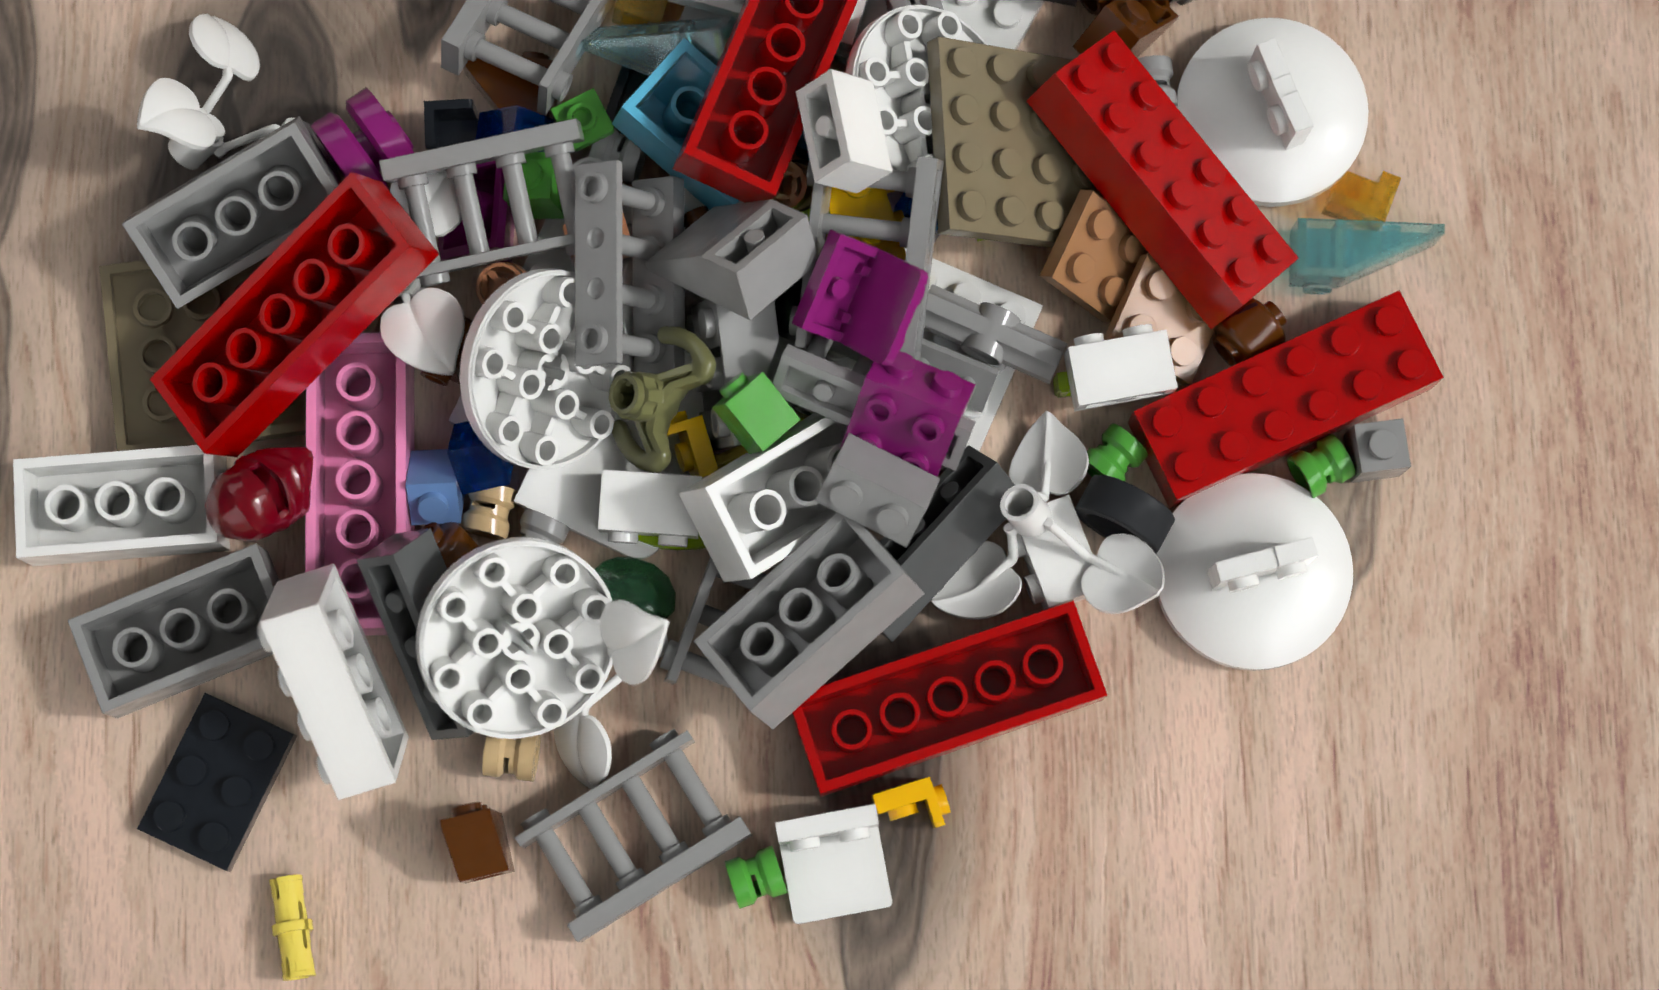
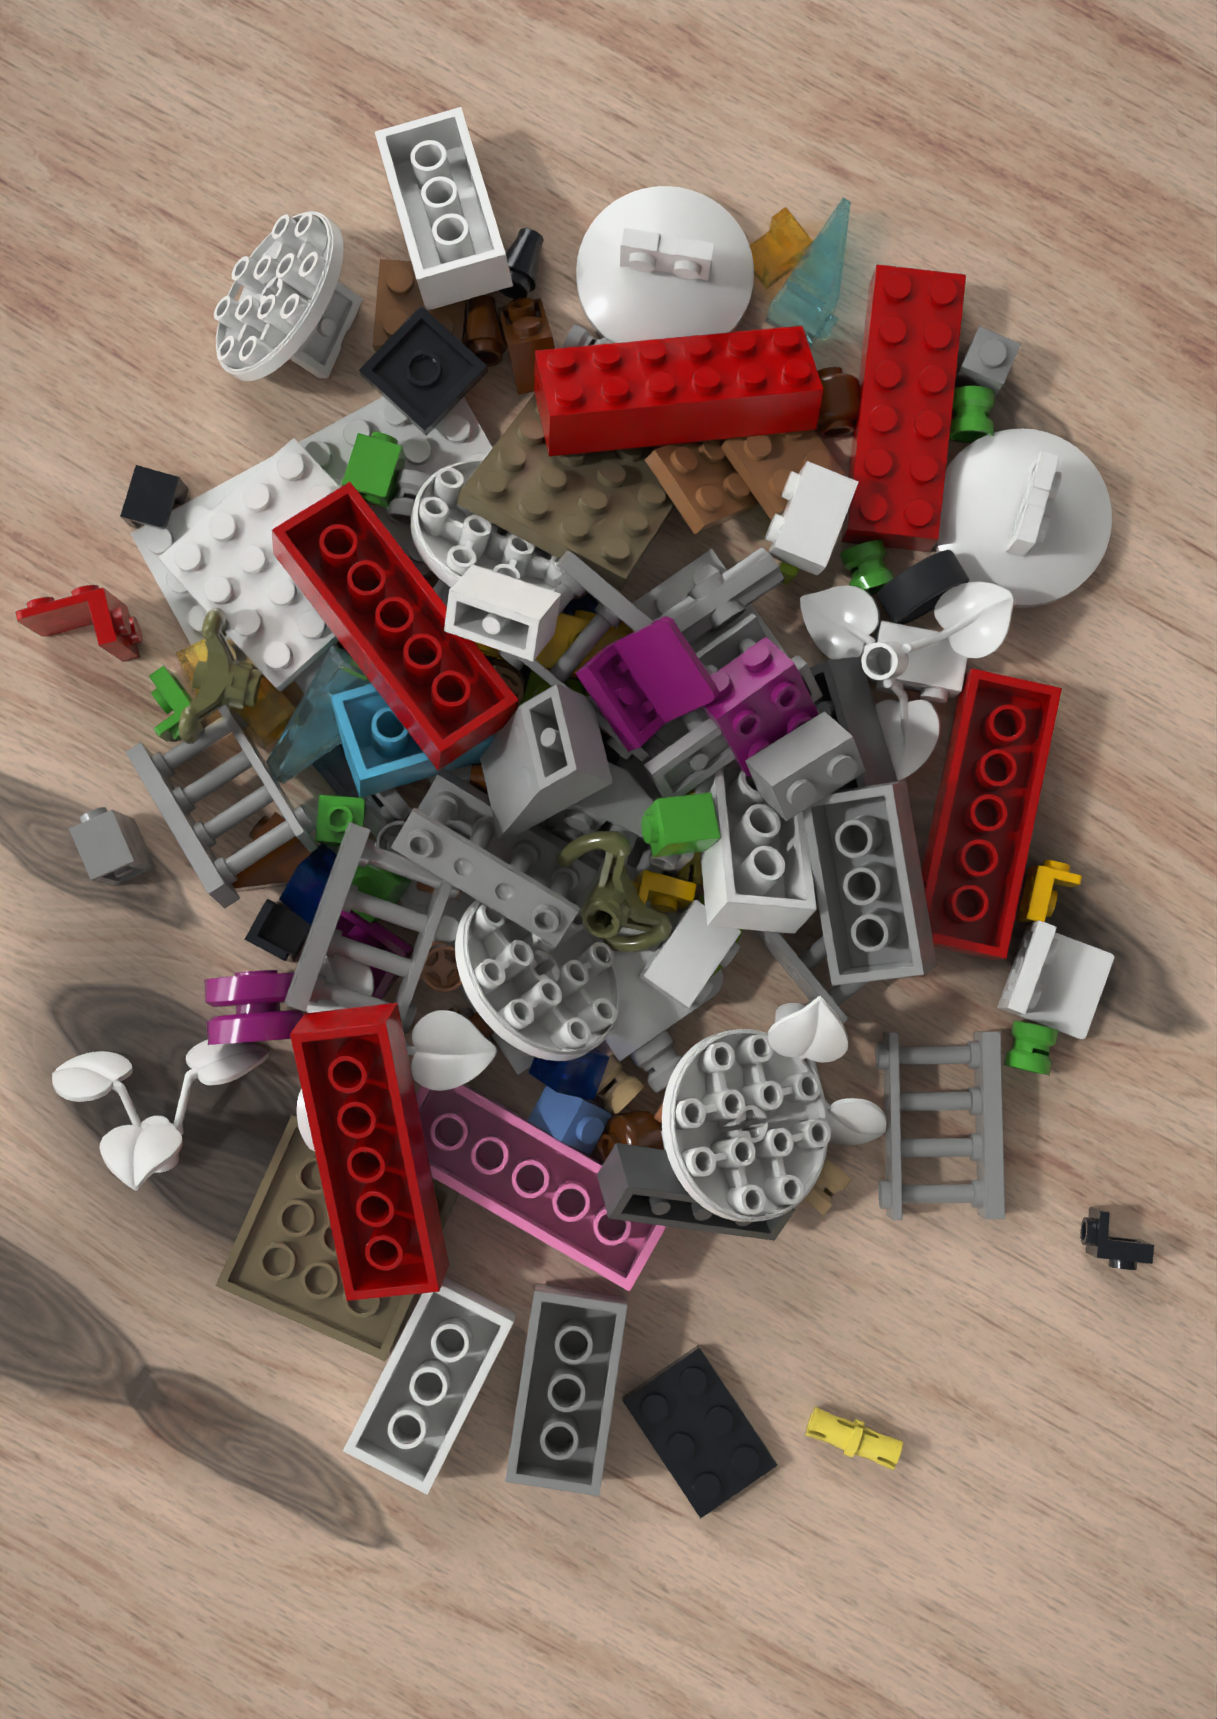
camera: 60 degrees left, 5 degrees up
light grey brick [122,116,341,309] -> none
dark red piece [205,447,313,541] -> none
white brick [258,563,409,800] -> none
reddish brown slope [440,802,515,884] -> none
clear green hat [594,557,676,619] -> none

